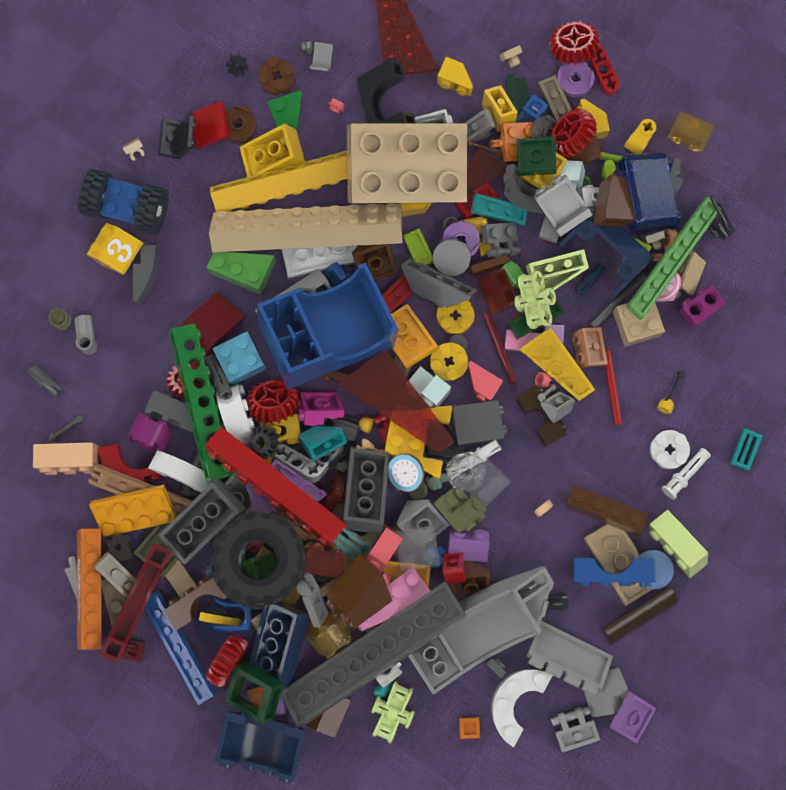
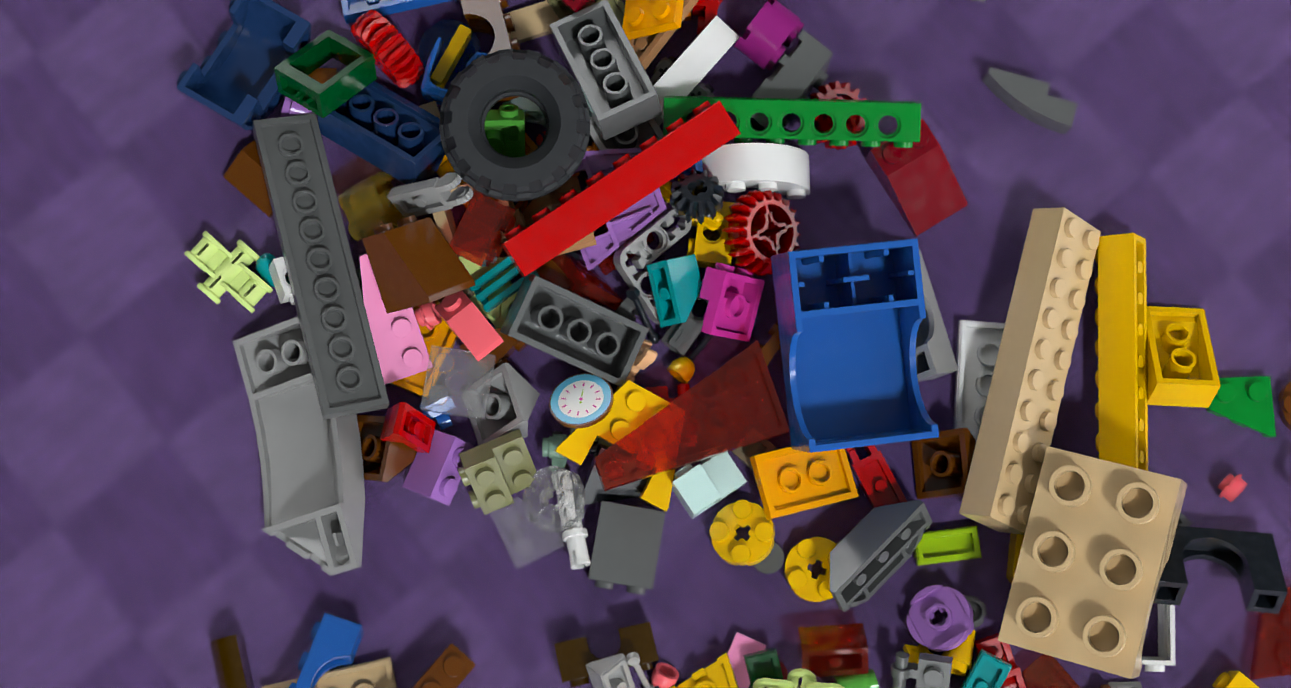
camera: 100 degrees right, 0 degrees up
black plate [78,168,169,235] -> none
yellow slope [87,223,143,275] -> none
tan tile [122,138,144,161] -> none
black bracket [159,113,196,160] -> none
red tile [192,101,230,149] -> none
dark grey pin [205,354,233,400] -> none
bright green wedge [207,252,276,295] -> none
medium azure brick [213,332,266,385] -> none
reddish brown plate [225,105,257,144] -> none
blue tile [324,262,350,287] -> none
dark tan tile [409,482,428,500] -> none
light grey tile [433,238,471,276] -> none
orange tile [459,717,480,739] -> none
coral slope [467,361,503,402] -> none
reddish brown tile [470,254,509,277] -> none
dark red bar [482,312,517,384] -> none
dark grey plate [486,658,506,678] -> none
white brick [491,669,553,747] -> none
light grey hinge [527,621,613,696] -> none
light nougat tile [534,500,553,517] -> none
black cone [547,592,568,611] -> none
light grey plate [550,706,600,753] -> none
light grey slope [582,667,628,717] -> none
medium lavender plate [610,692,656,744] -> none

